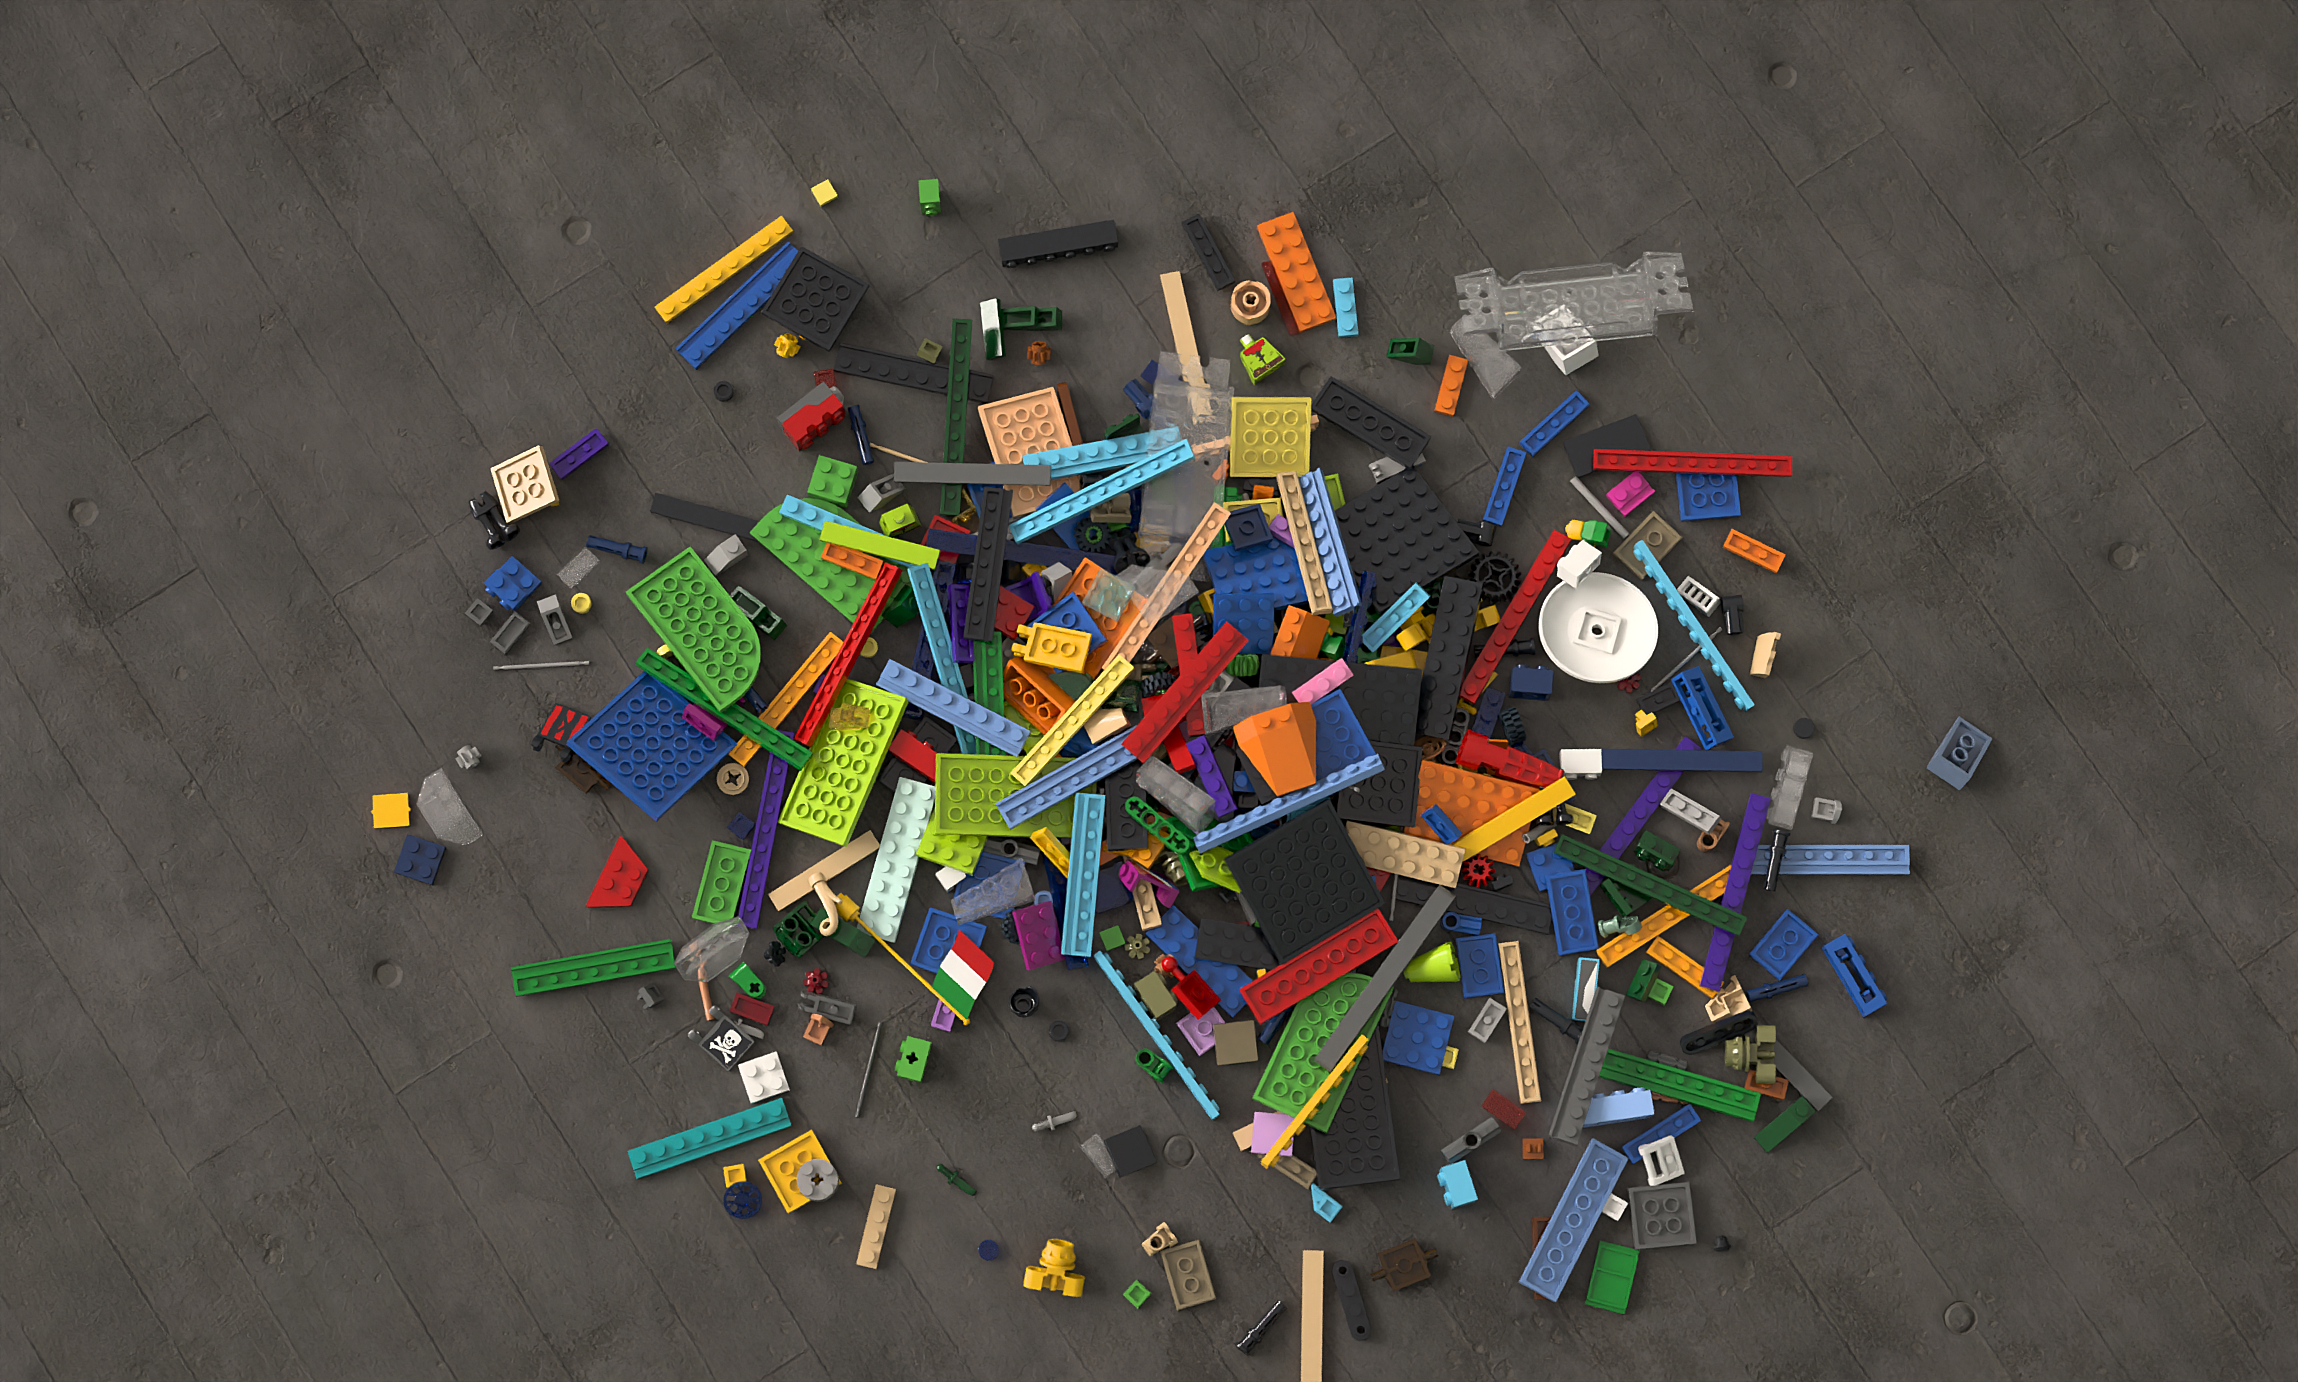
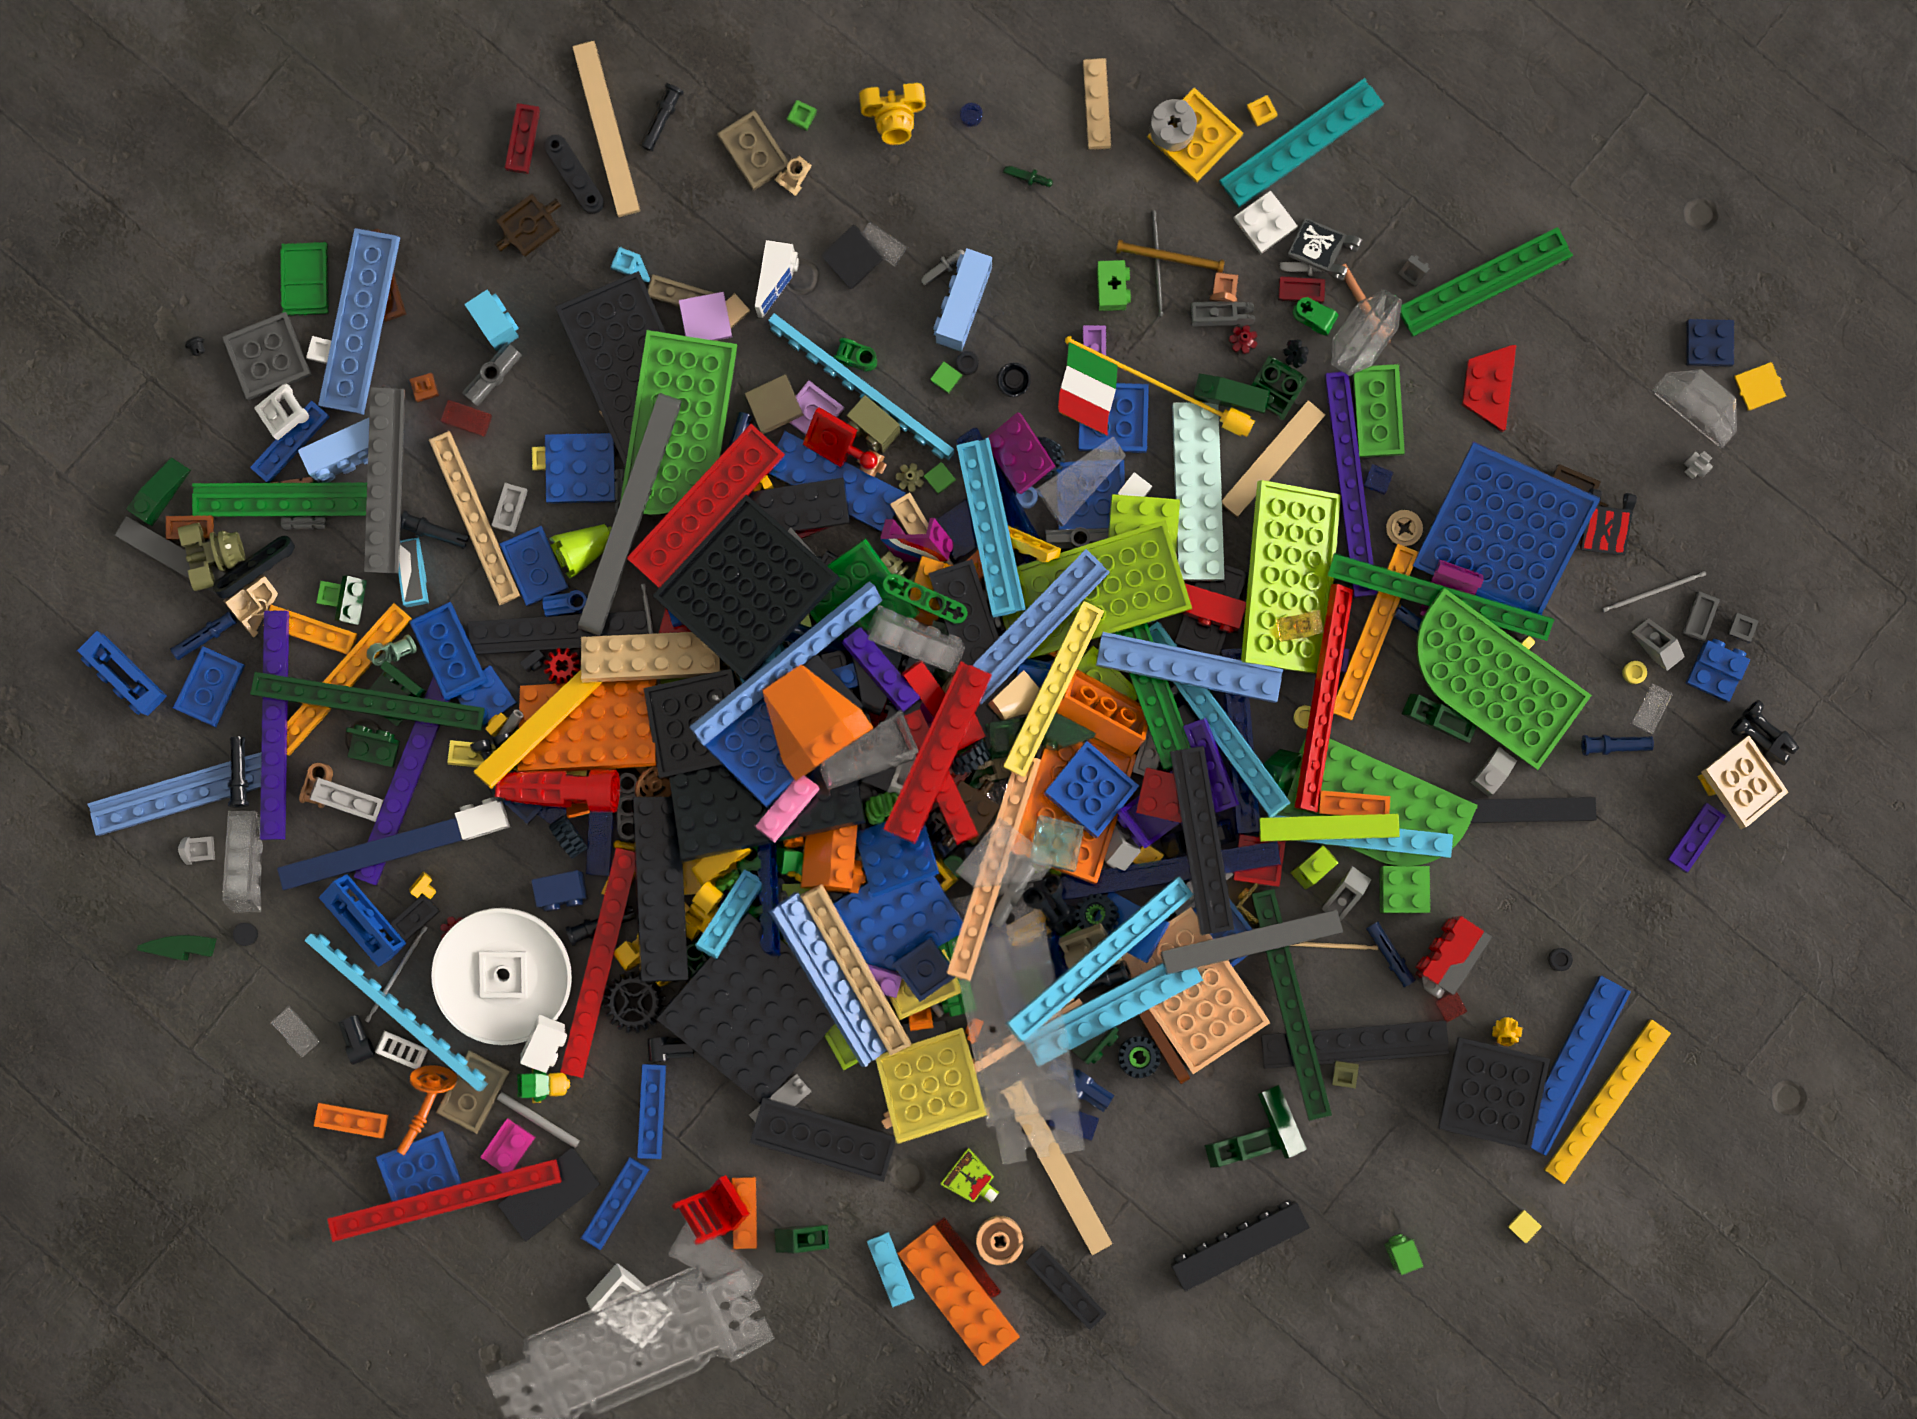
camera: 165 degrees right, 5 degrees up
clear blue wheel [723,1181,762,1219] -> none
tan plant [809,872,842,936] -> none
yellow tile [1012,622,1093,673] -> none
dark orange gear [1027,341,1051,365] -> none
lime tile [1189,846,1241,893] -> none
yellow plate [1261,1035,1368,1169] -> none
blue plate [1421,804,1462,844] -> none
tan slope [1750,632,1781,678] -> none
sand blue slope [1926,716,1992,790] -> none
none -> dark green slope [137,935,217,961]
none -> clear slope [271,1006,320,1058]
none -> orange dish [396,1065,457,1156]
none -> dark red plate [505,103,540,174]
none -> red plate [672,1175,750,1245]
none -> bright green plant [715,869,740,892]
none -> white slope [755,240,799,318]
none -> orange plate [849,860,866,893]
none -> bright green tile [930,362,962,394]
none -> light blue brick [933,248,992,352]
none -> pearl gold bar [1116,239,1225,273]
none -> black bush [1118,1036,1161,1078]

